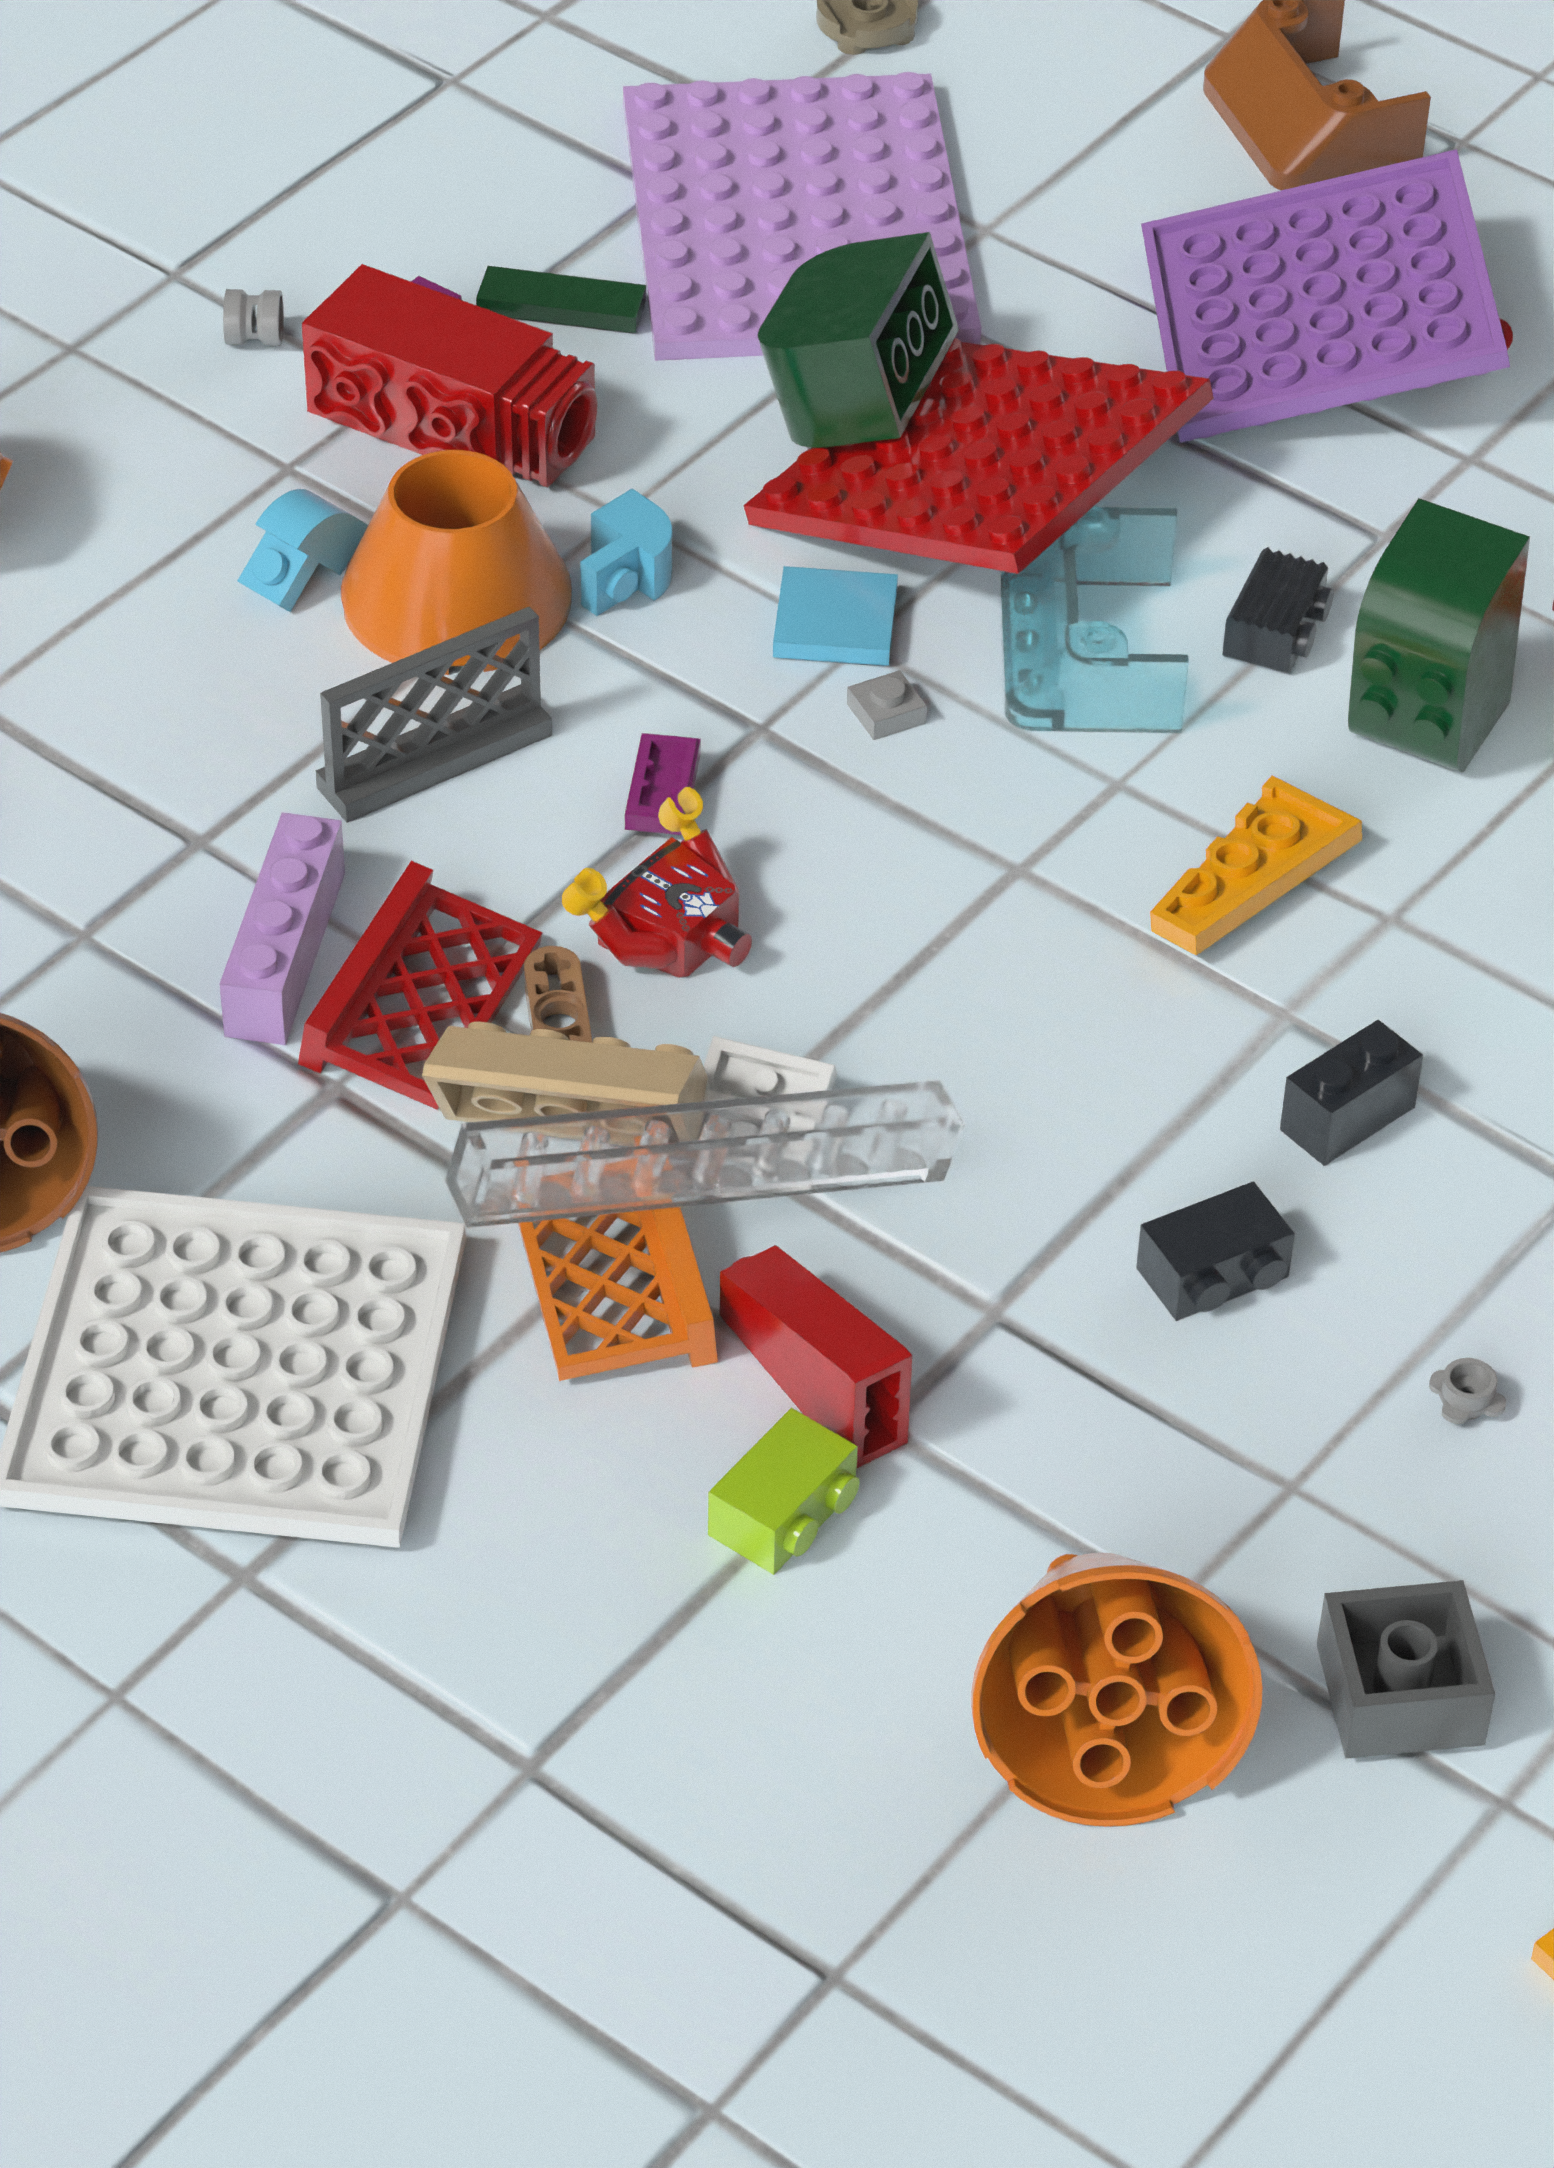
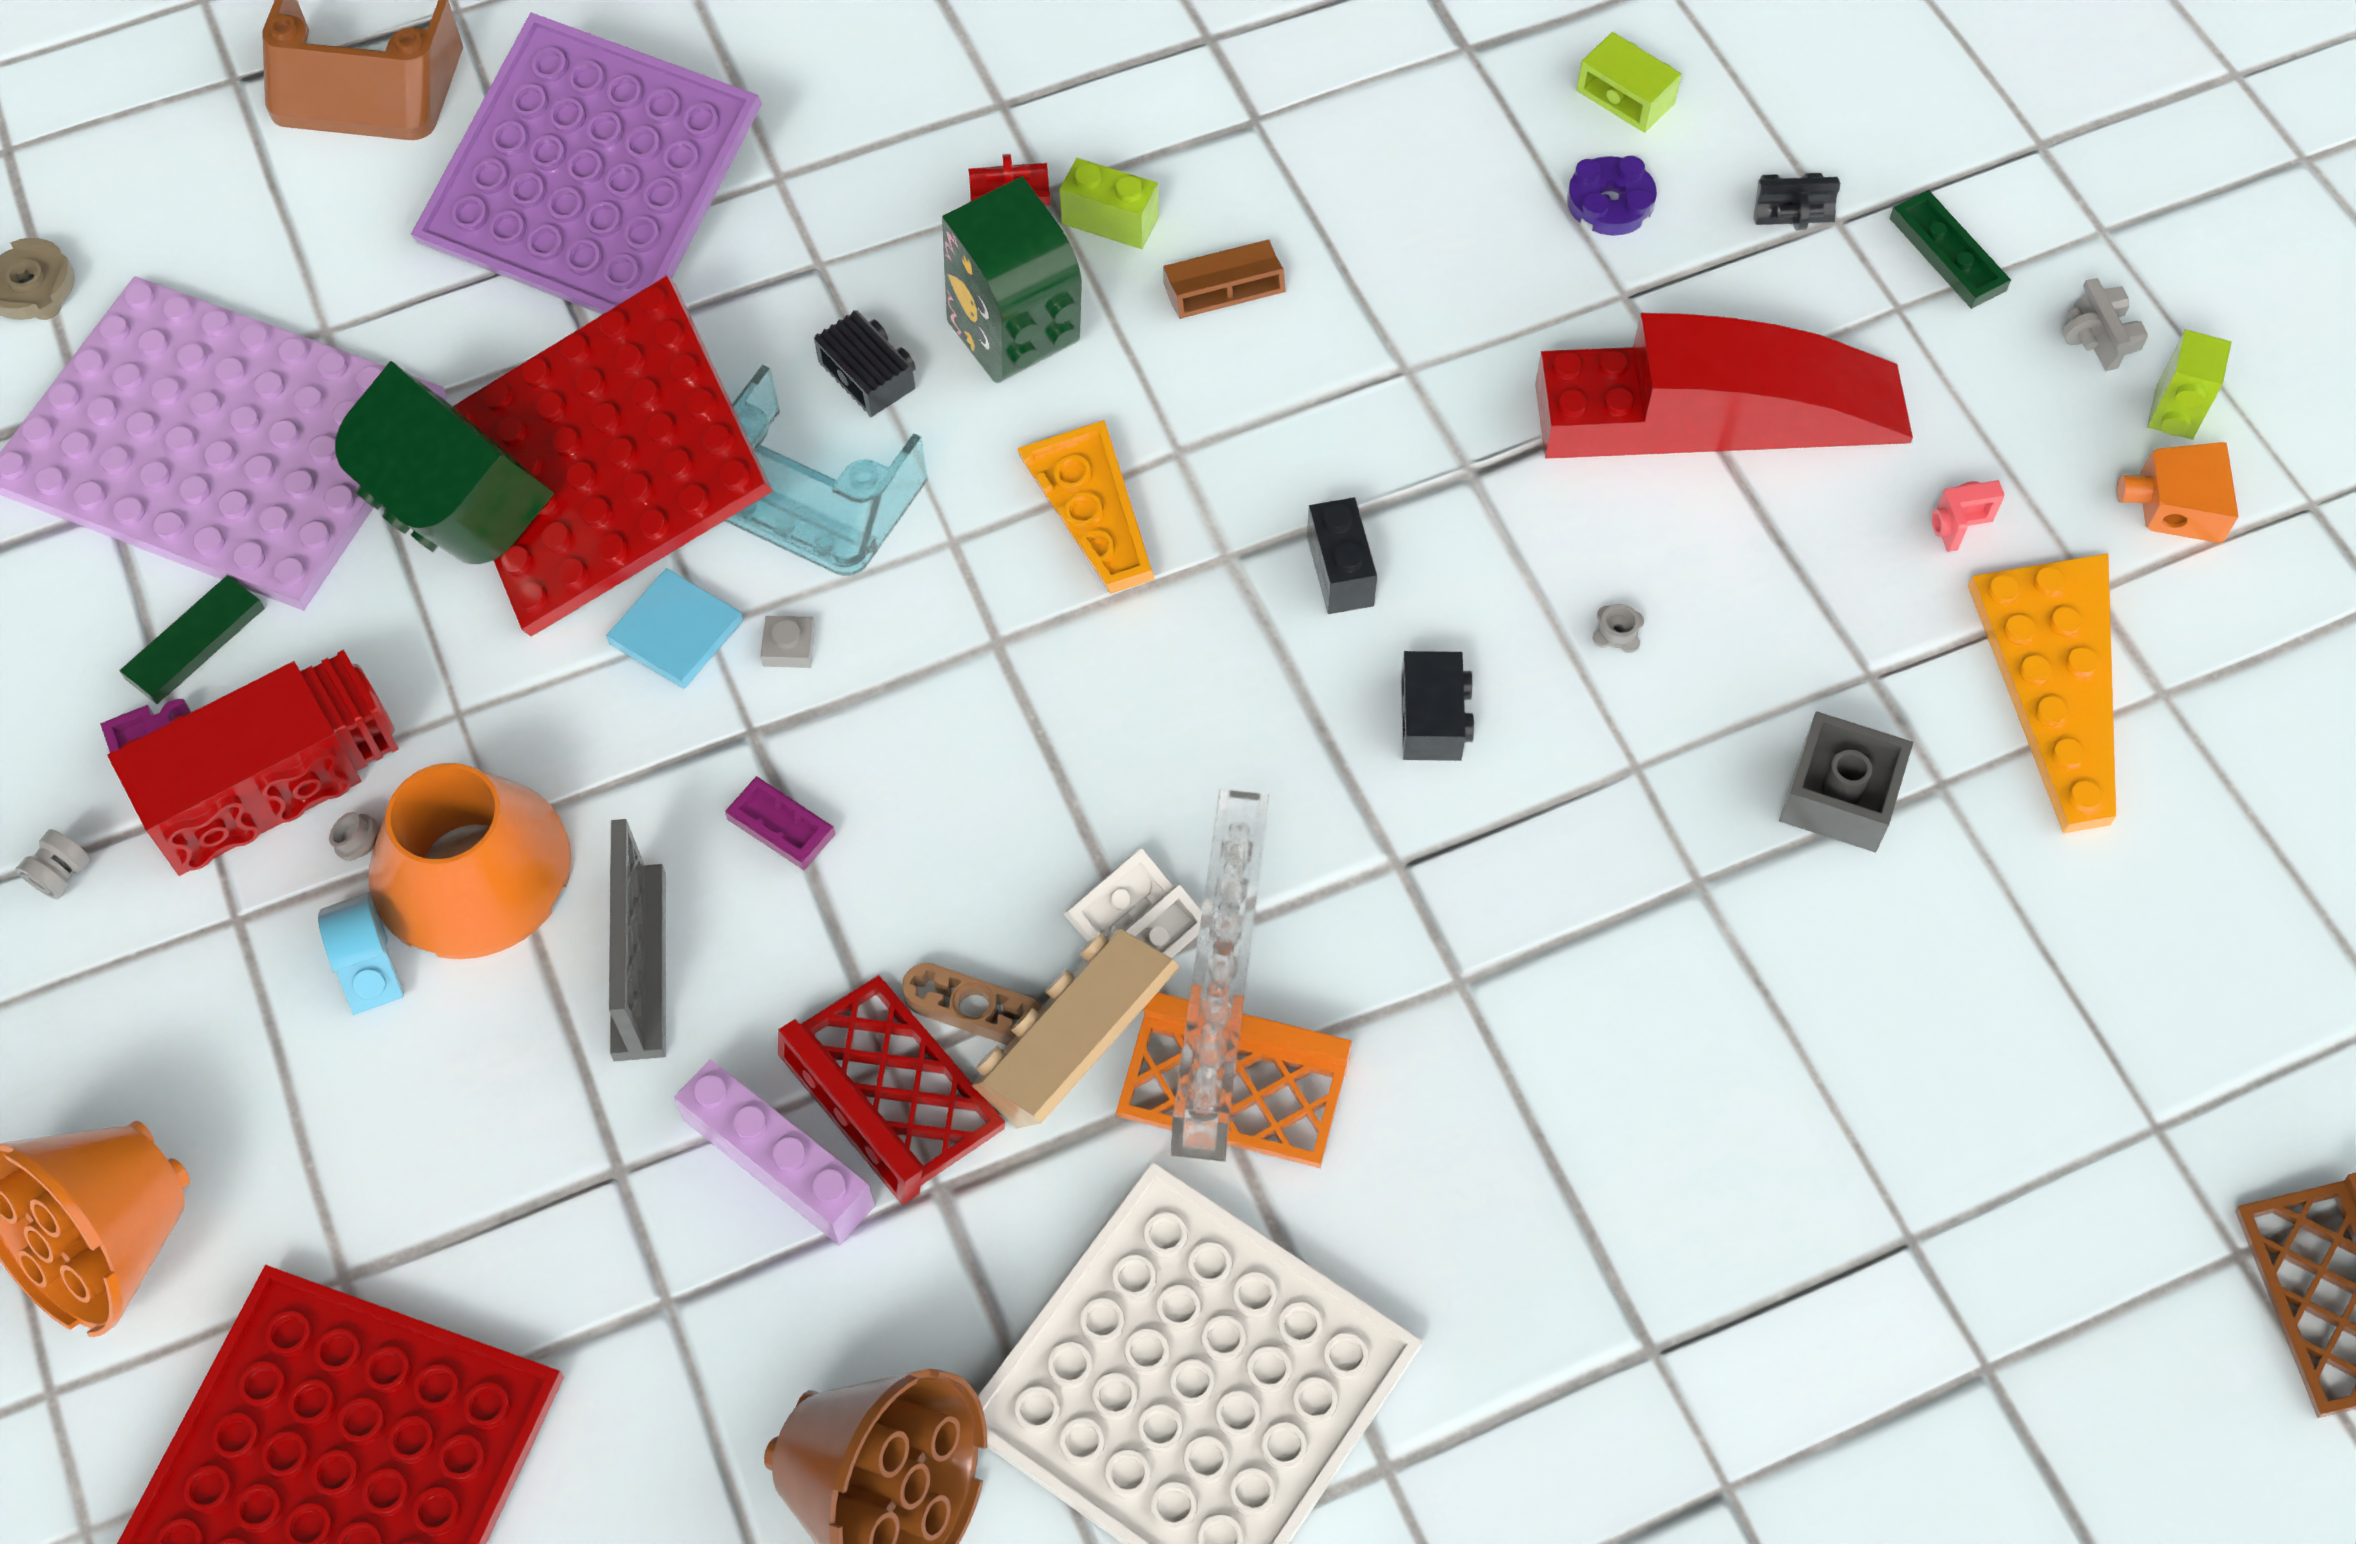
camera: 60 degrees left, 15 degrees up
red torso [562,787,752,978] -> none
medium azure brick [580,488,672,616] -> none
lime brick [708,1407,860,1575] -> none
red slope [719,1245,913,1468] -> none
orange cone [971,1553,1263,1827] -> none

